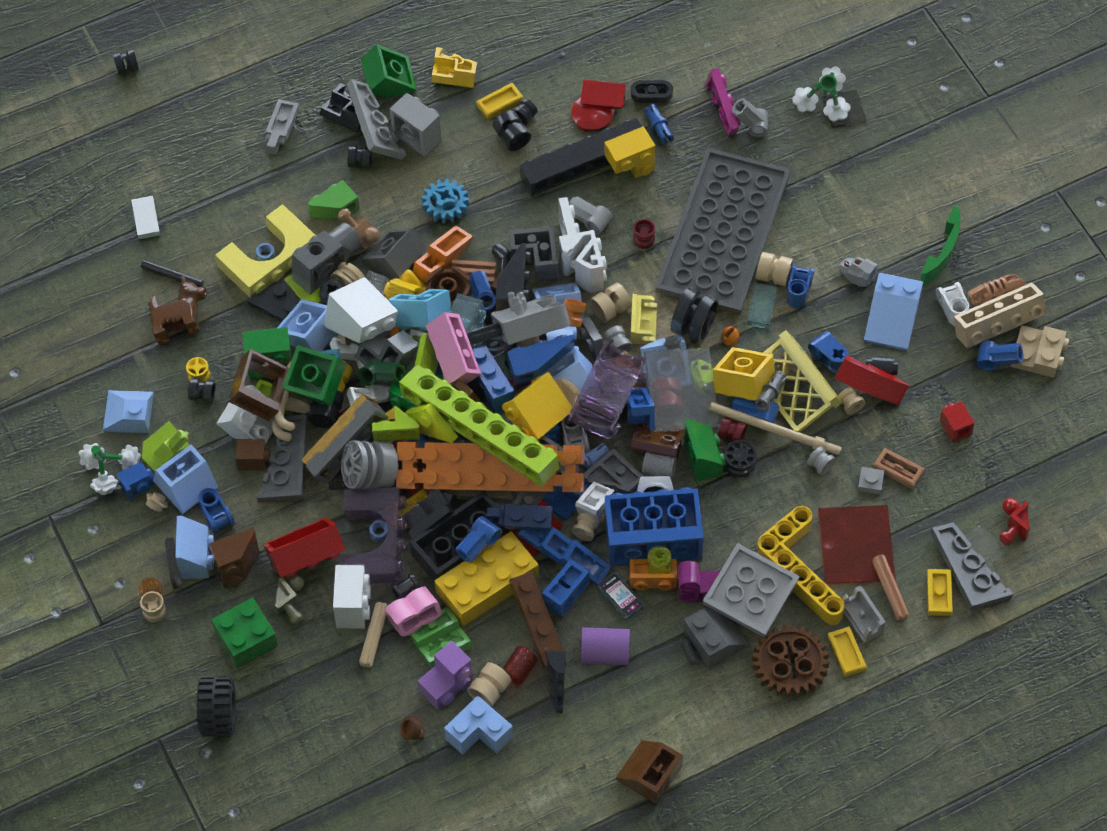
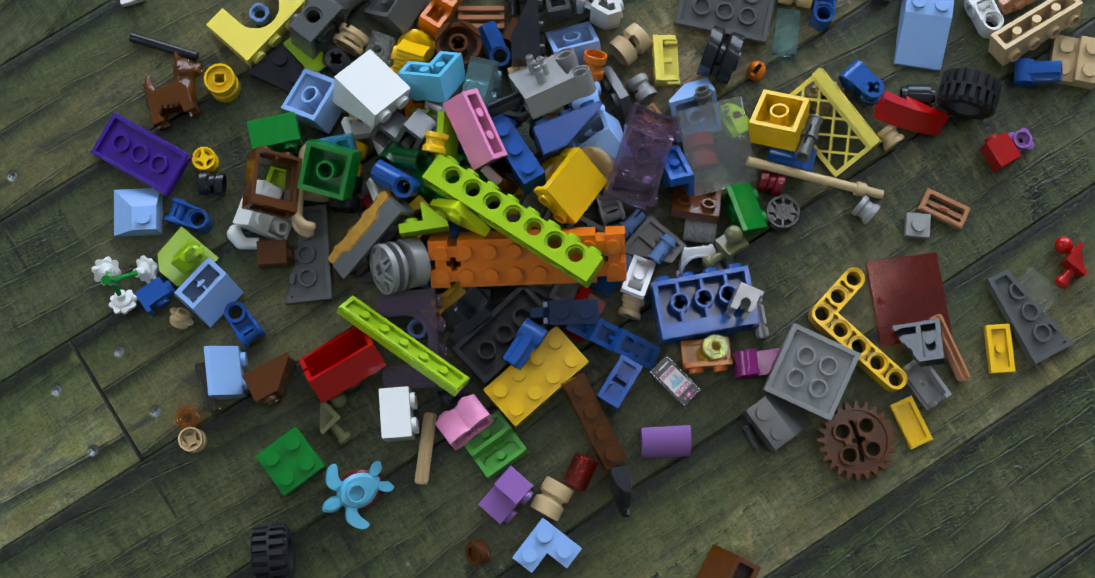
camera: 10 degrees left, 20 degrees up
none -> dark purple tile [90,112,193,197]
none -> blue piece [164,198,214,234]
none -> yellow wheel [204,63,241,103]
none -> white arm [227,225,260,250]
none -> medium azure animal [322,461,394,529]
none -> lime tile [336,295,470,397]
none -> blue piece [370,159,421,198]
none -> yellow wheel [422,131,449,155]
none -> medium blue pin [648,233,677,265]
none -> olive piece [702,225,749,269]
none -> light grey hinge [724,282,764,320]
none -> light grey axle [754,298,769,339]
none -> wing [892,318,946,367]
none -> black tyre [936,68,1002,119]
none -> medium lavender plate [1008,128,1034,153]

